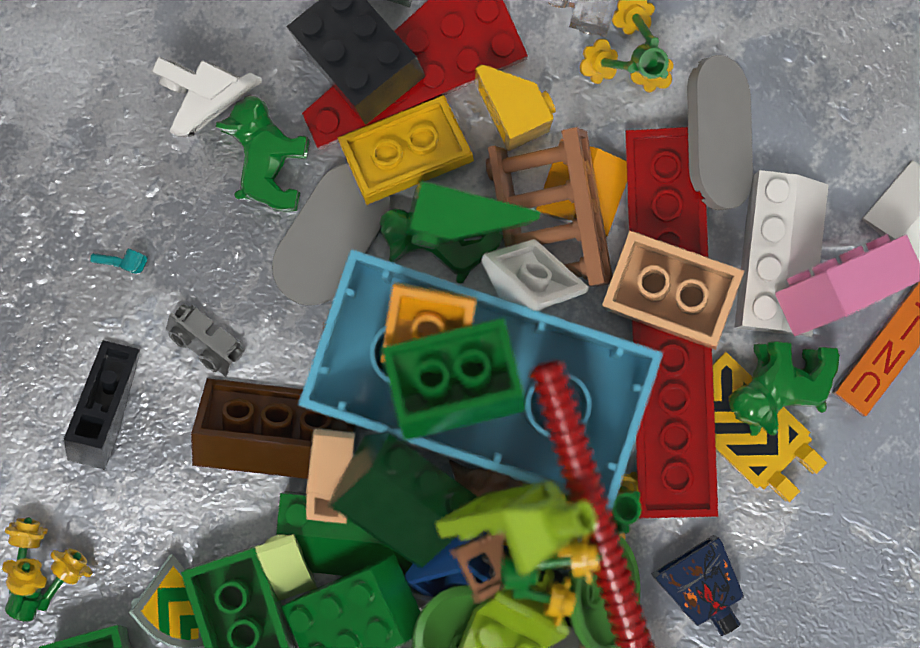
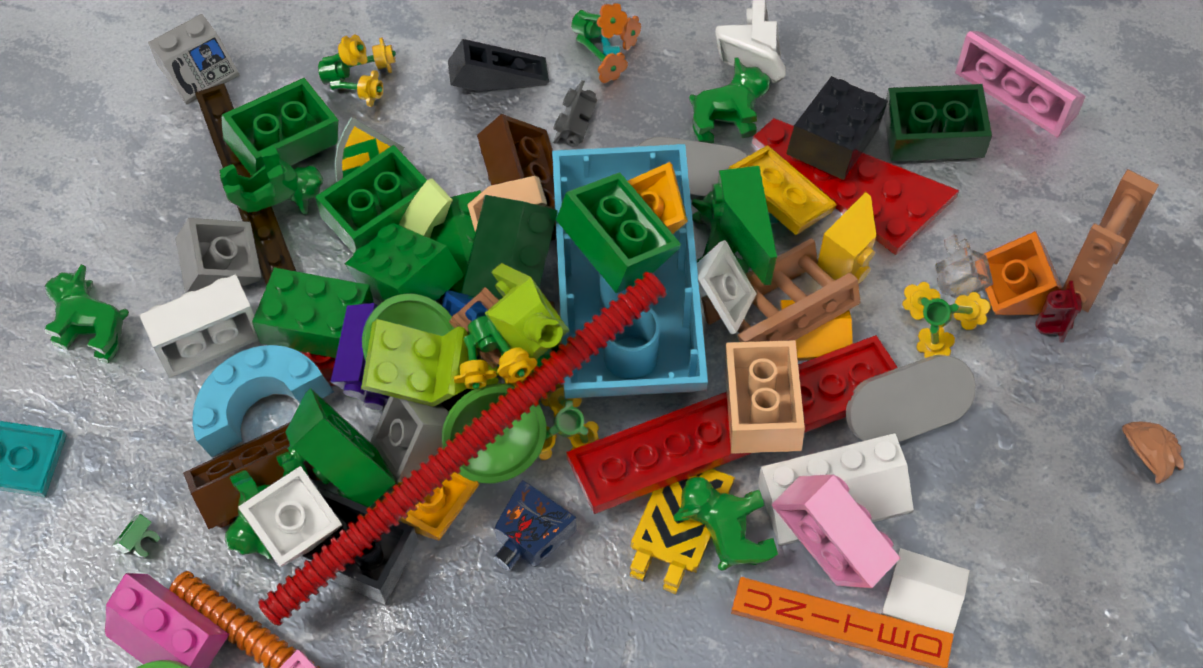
camera: 70 degrees right, 25 degrees down
none -> orange plant [571,3,641,83]

